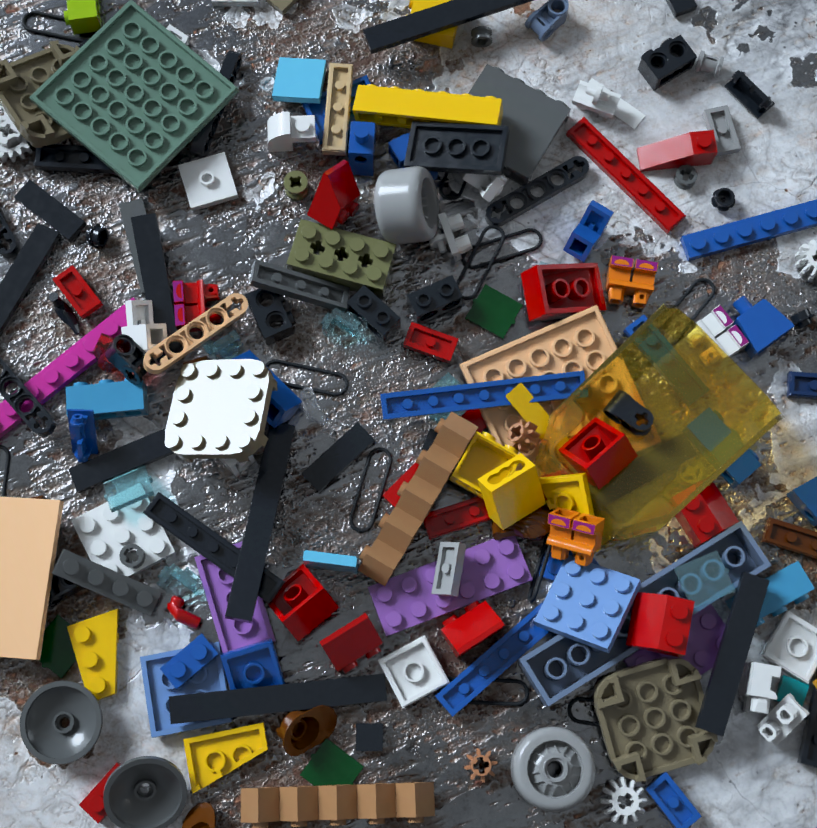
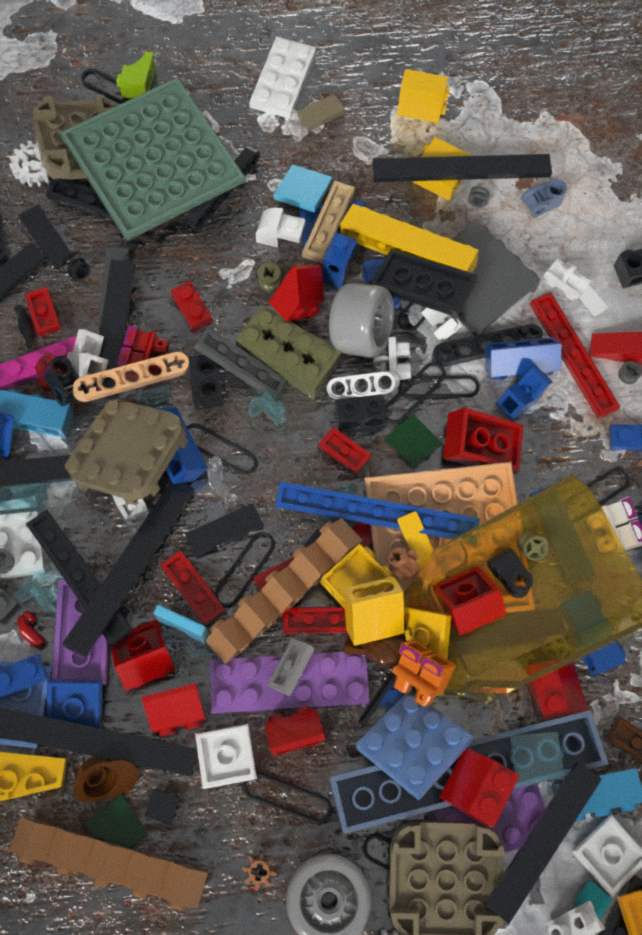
camera: 15 degrees right, 5 degrees down
white plate [178,152,239,211] -> none
black brick [347,285,401,344] -> none
blue plate [435,558,599,717] -> none
orange hips [605,255,658,309] -> none
white hips [738,662,782,714] -> none
none -> red plate [160,550,226,627]
none -> red plate [170,281,213,331]
none -> white beam [327,371,400,399]
none -> brick [485,337,562,380]
none -> olive wheel [517,531,549,561]

